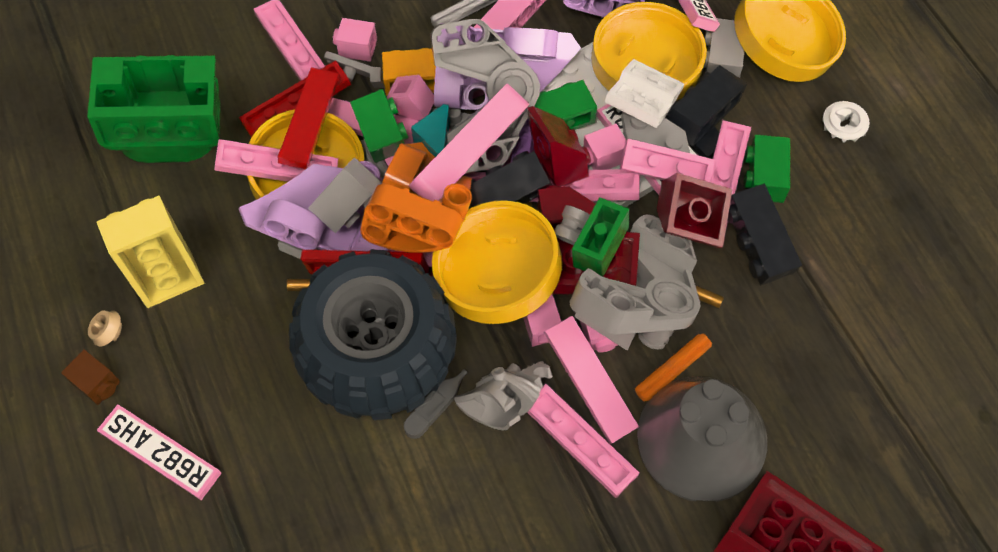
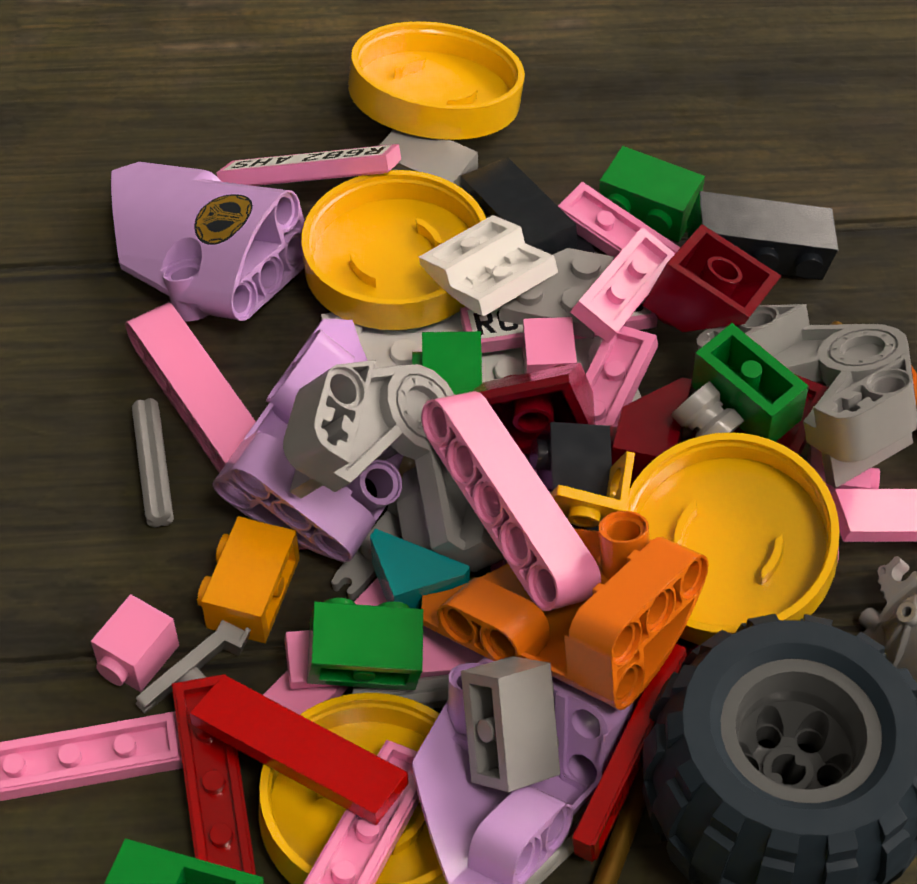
camera: 70 degrees left, 10 degrees down
bright pink brick [386,75,434,120] -> none
white gear [822,101,869,143] -> none
none -> yellow bracket [550,451,635,527]

